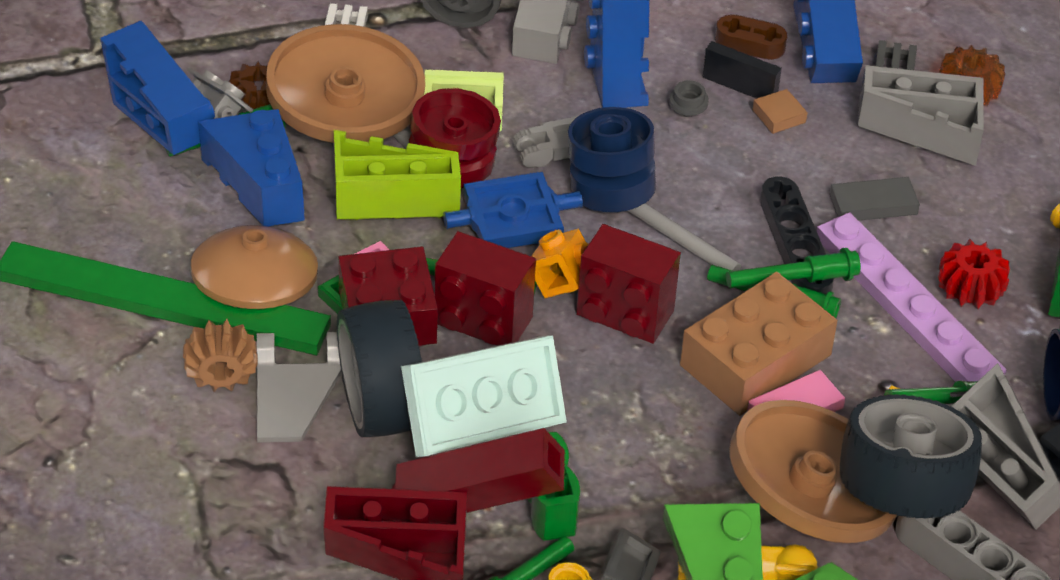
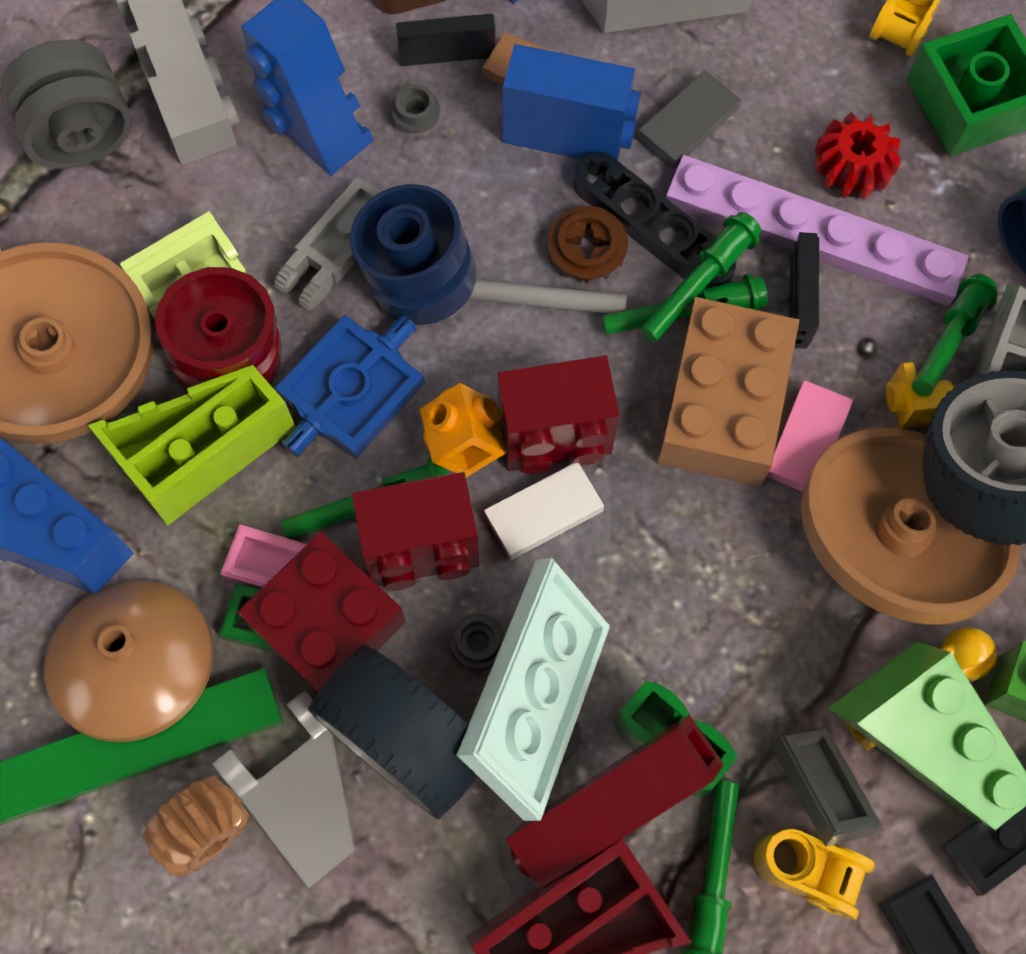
camera: 35 degrees left, 25 degrees up
none -> white tile [484,463,604,561]
none -> blue brick [502,44,641,161]
none -> reddish brown gear [547,206,628,284]
none -> black tile [789,232,819,349]

